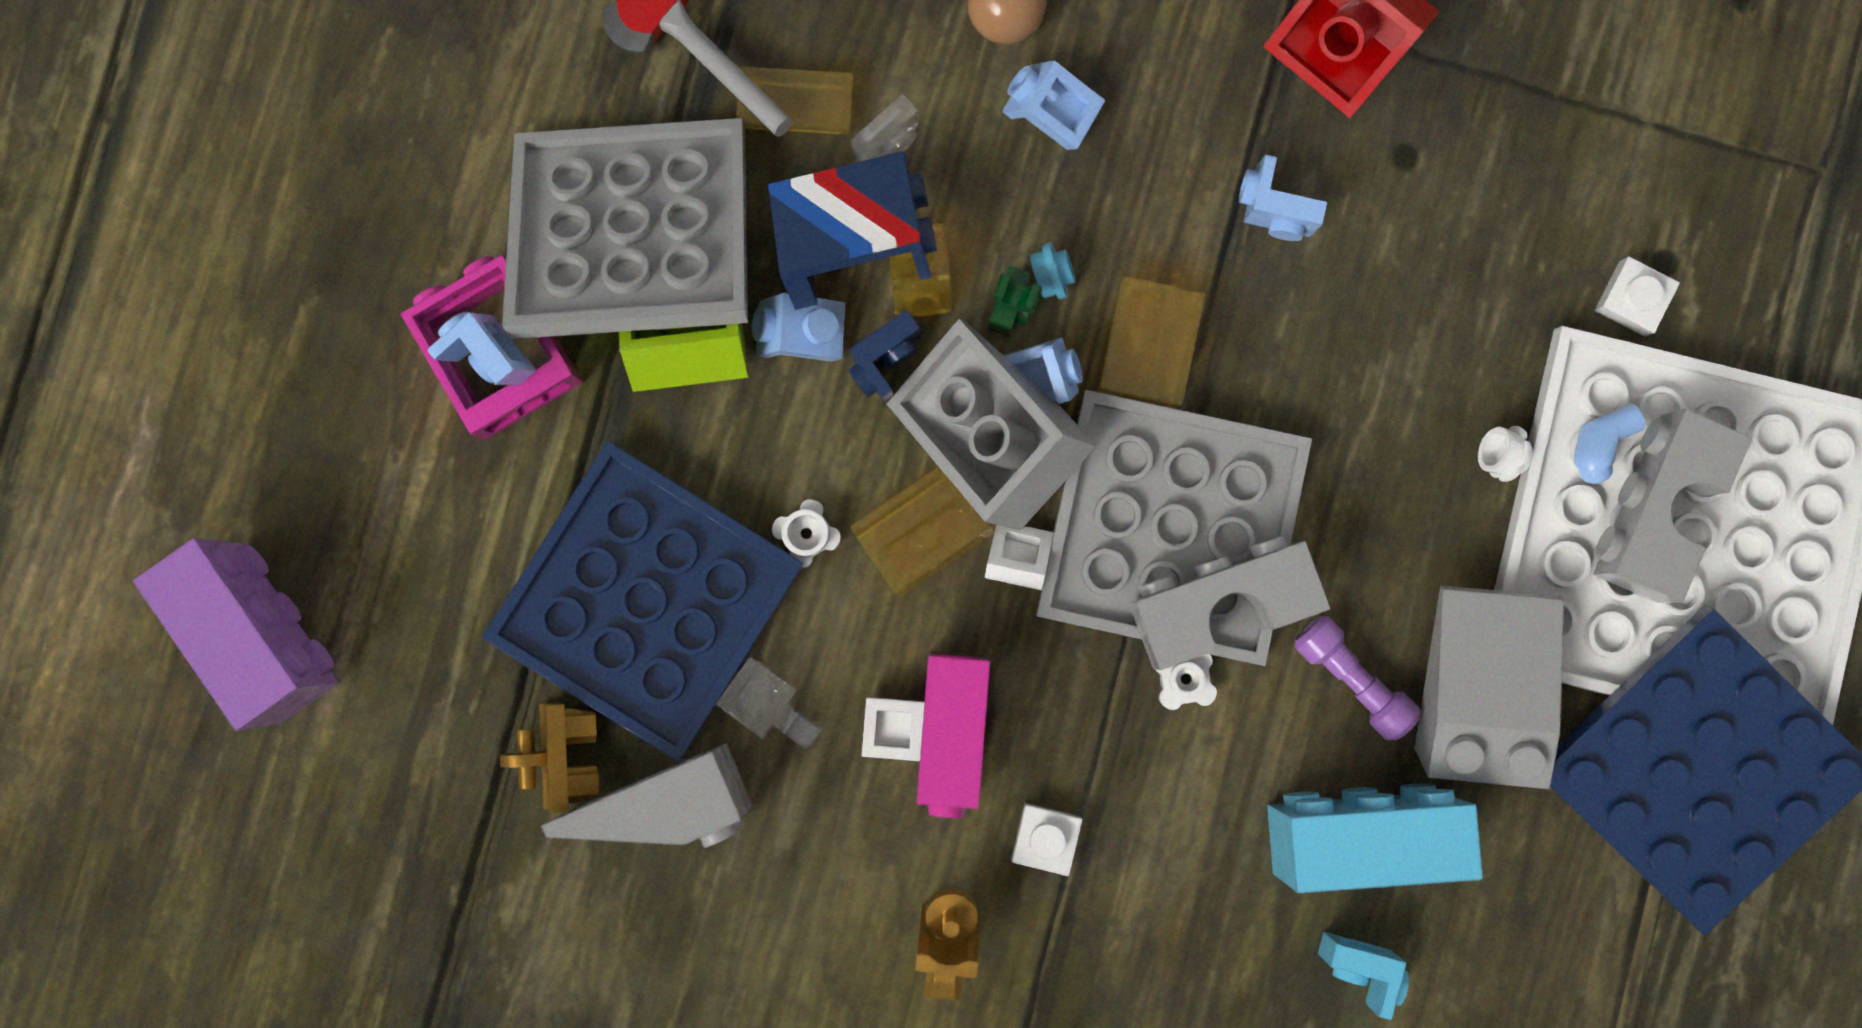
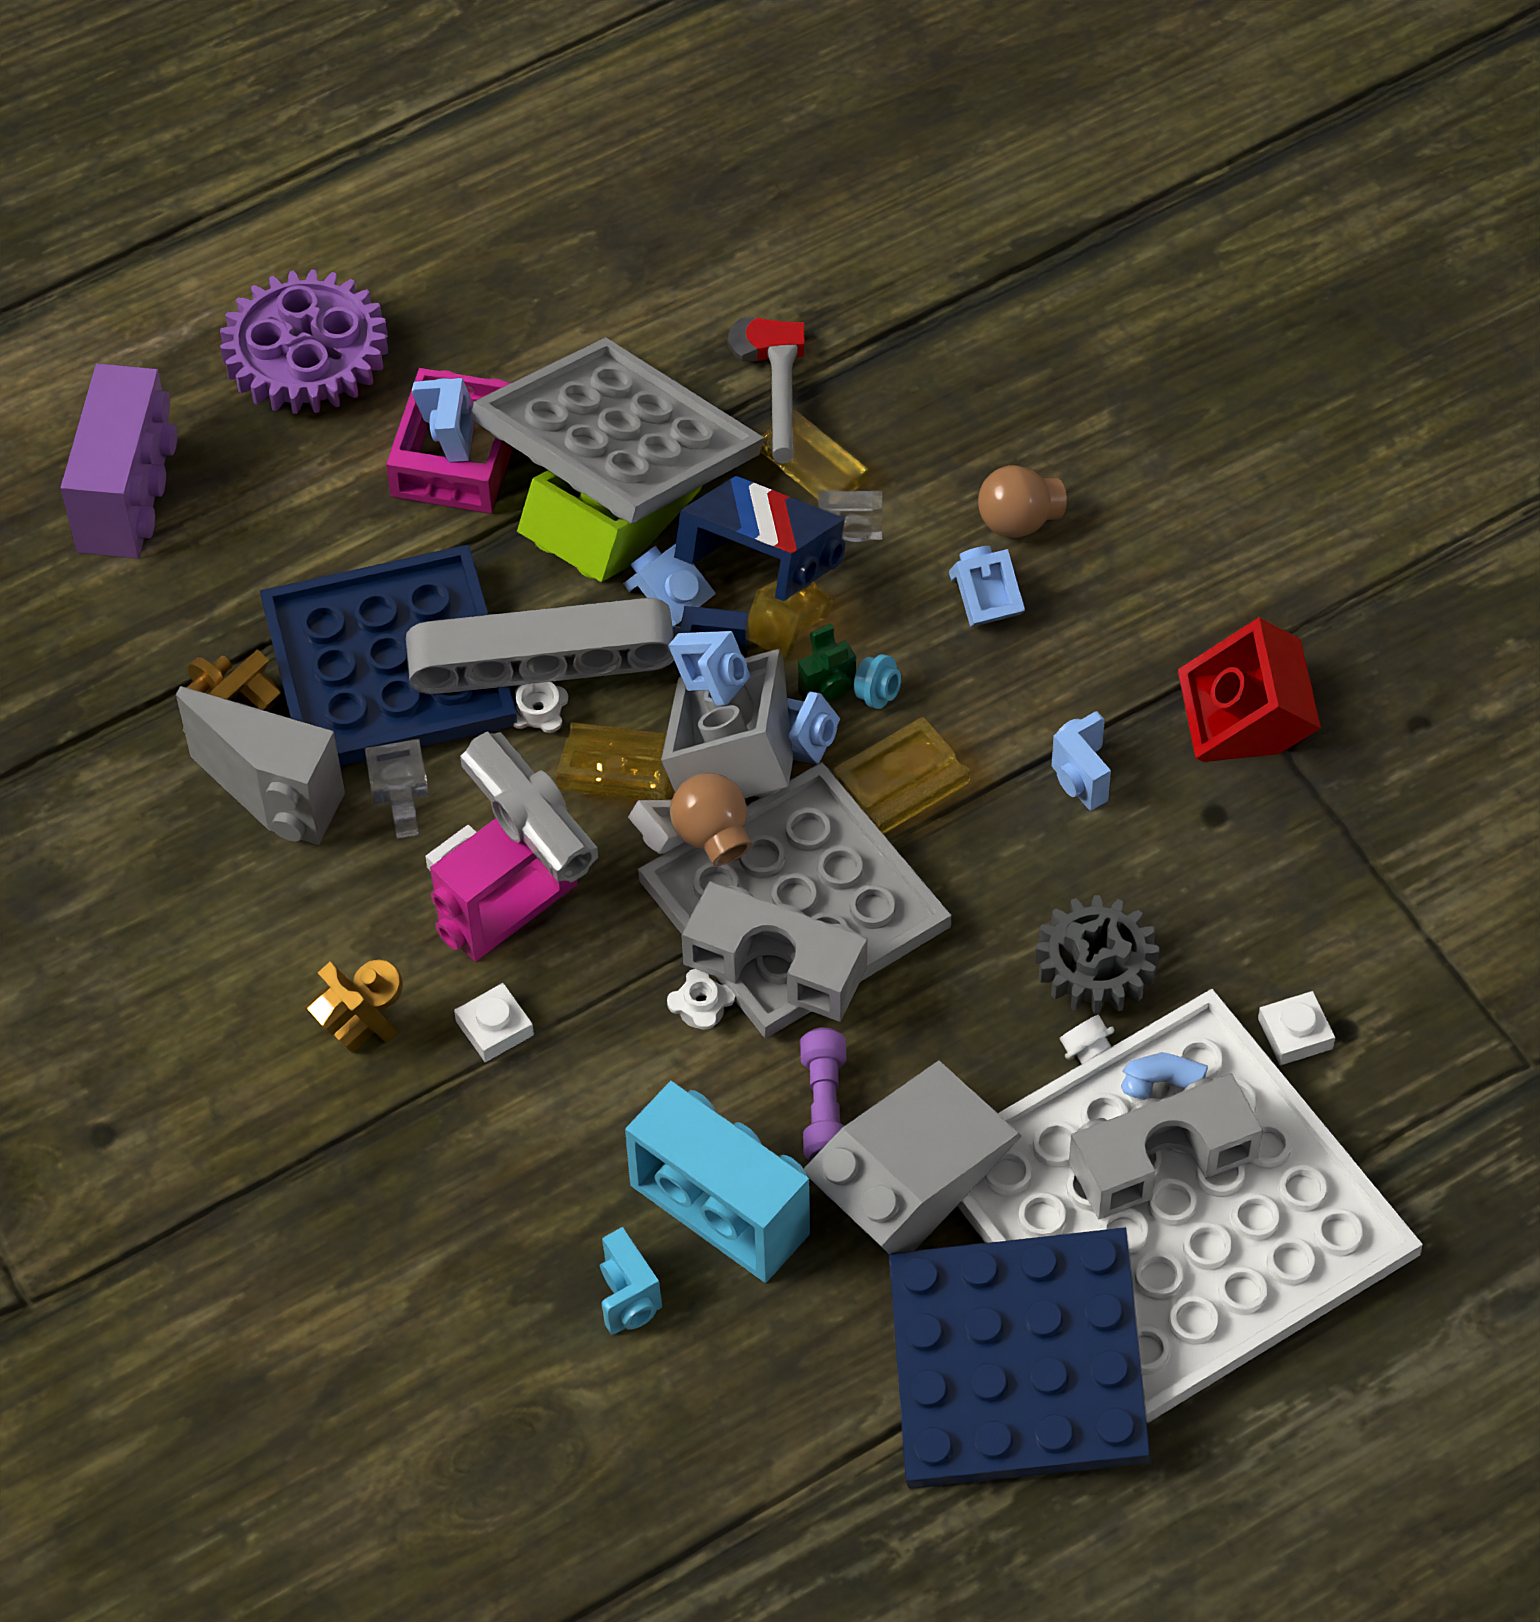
camera: 45 degrees right, 30 degrees down
none -> medium lavender gear [220,270,388,414]
none -> light grey beam [406,598,674,694]
none -> light grey piece [460,731,598,883]
none -> light blue bracket [668,631,751,706]
none -> medium nougat piece [670,773,753,866]
none -> dark grey gear [1035,895,1159,1015]

